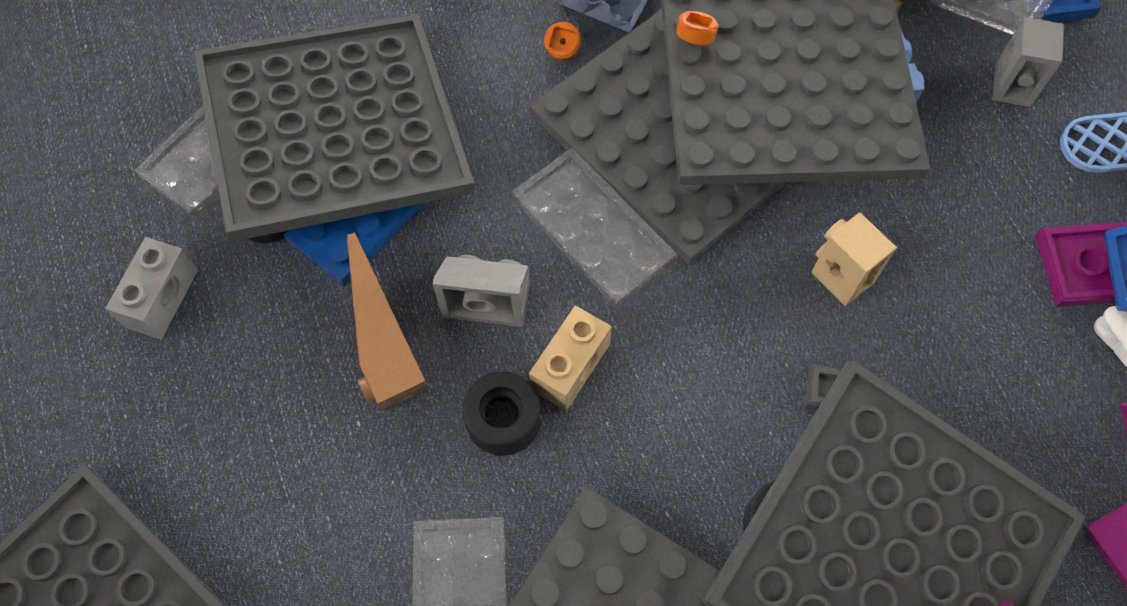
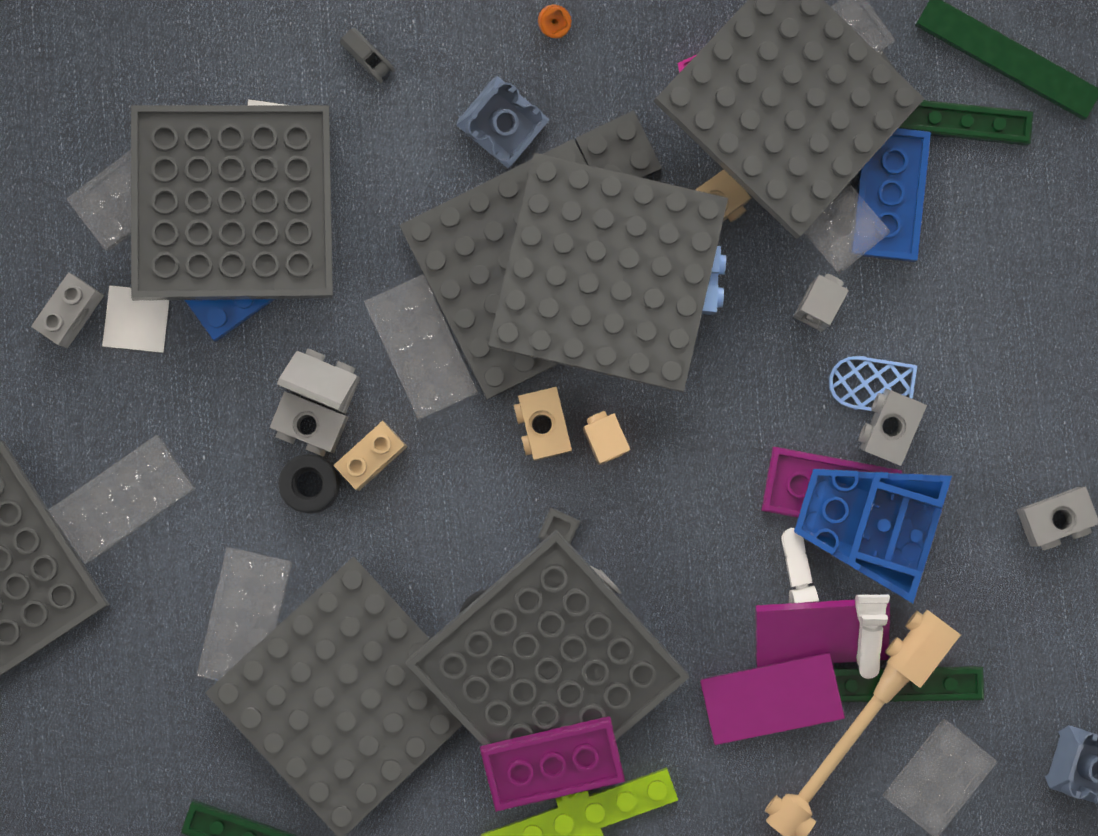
camera: 20 degrees right, 20 degrees up
medium nougat slope [347,232,428,411] -> none
orange tile [544,22,582,61] -> none
orange tile [676,11,719,45] -> none
none -> clear plate [48,435,196,564]
none -> white sticker [102,285,169,353]
none -> light grey brick [269,391,349,457]
none -> tan brick [514,387,572,461]

